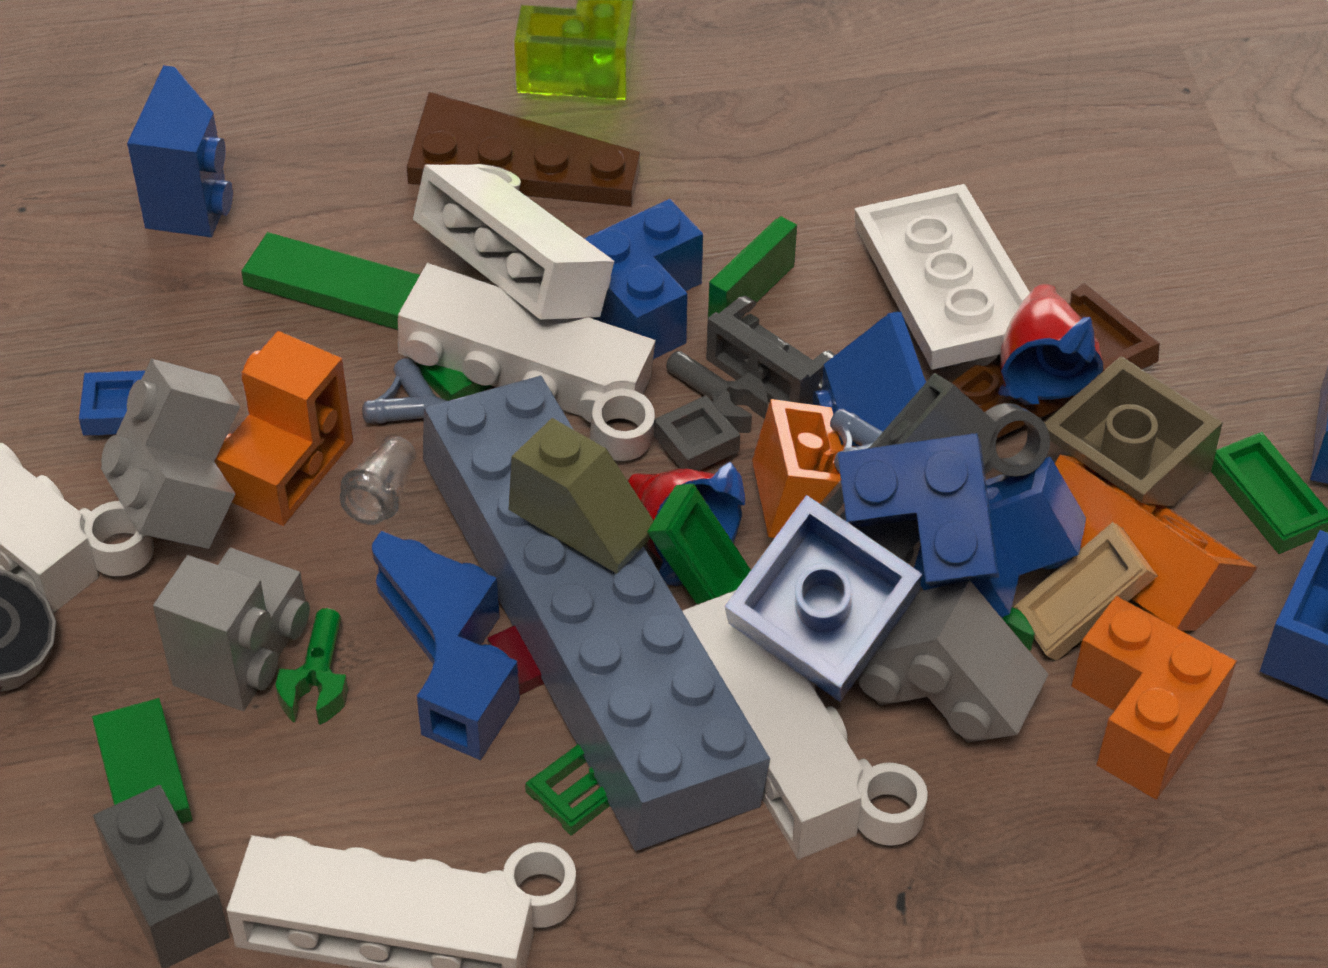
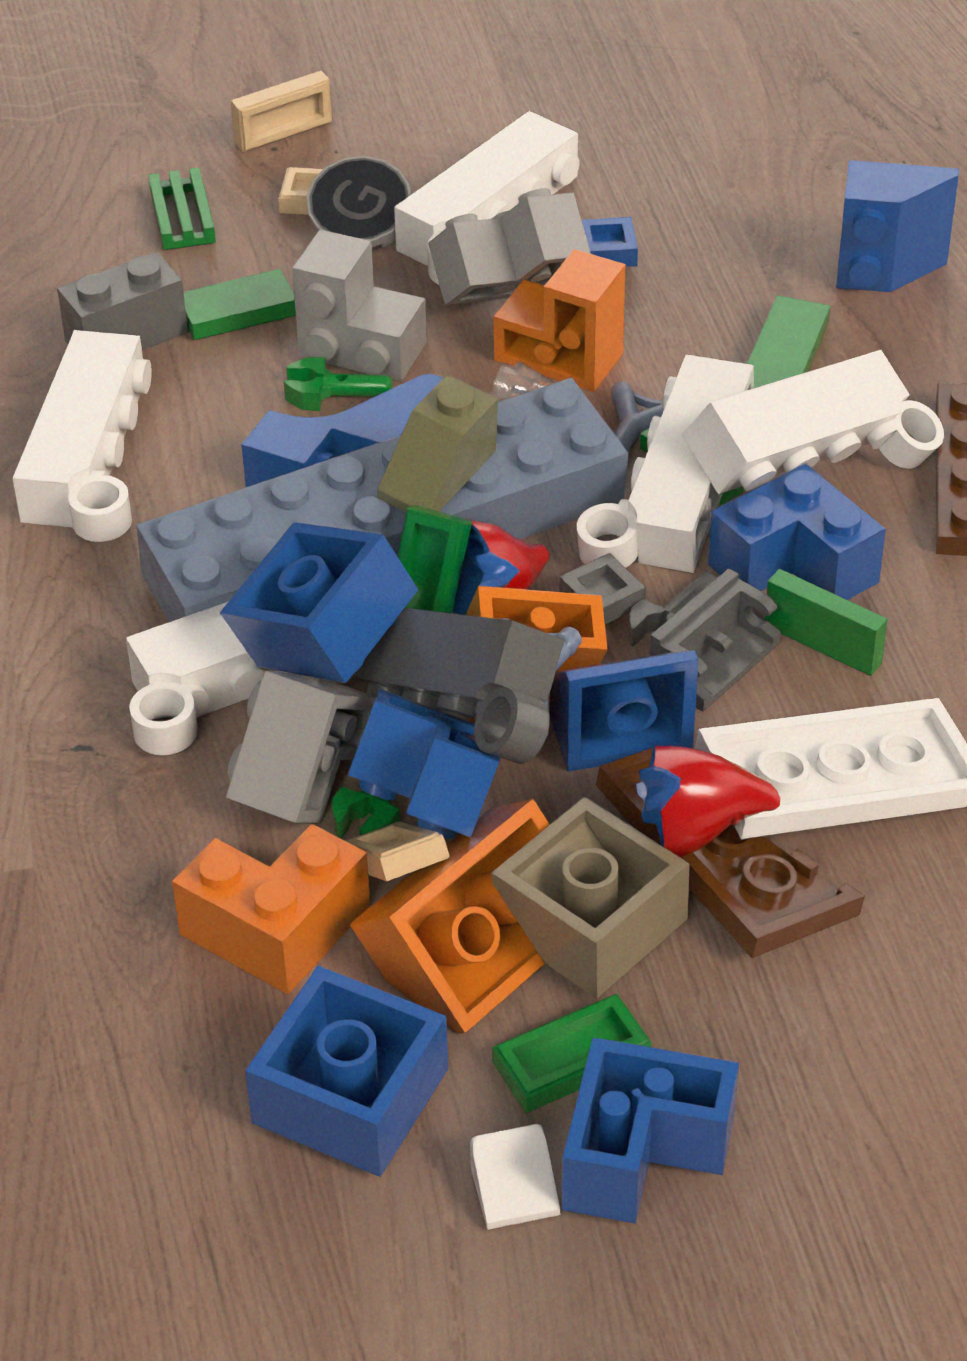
camera: 90 degrees right, 5 degrees down
blue brick [838,433,999,586] -> none

